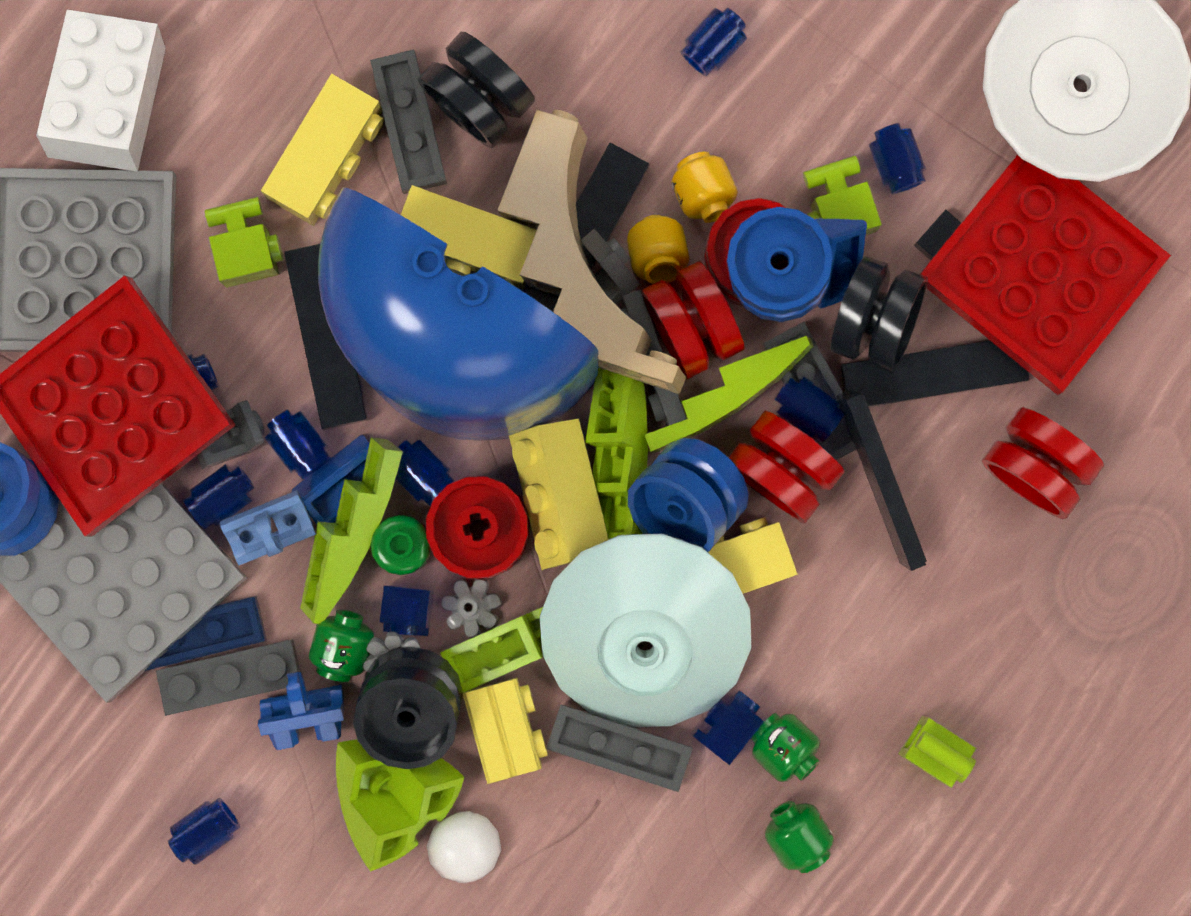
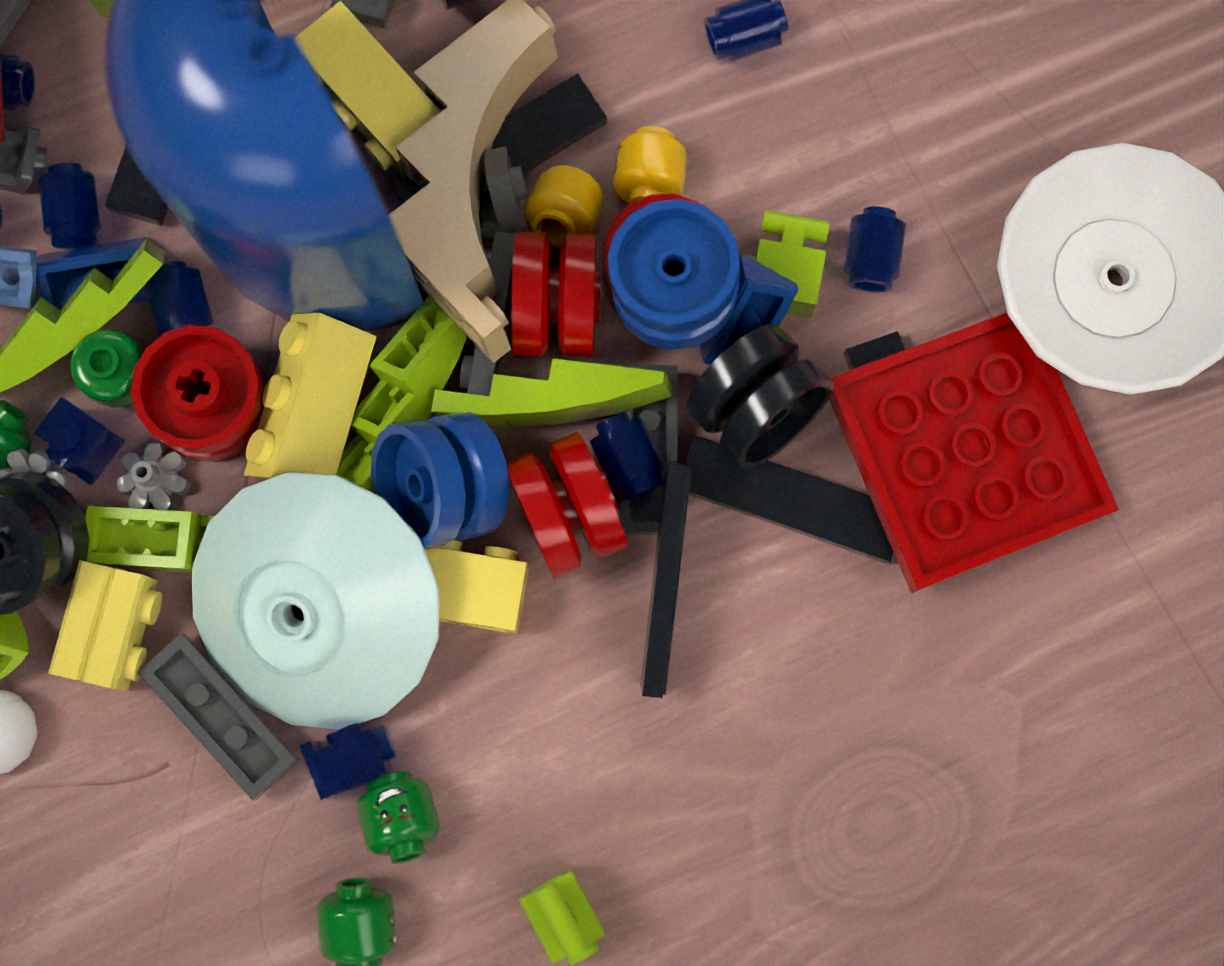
camera: 30 degrees right, 5 degrees down
red wheel [981,407,1104,519] -> none

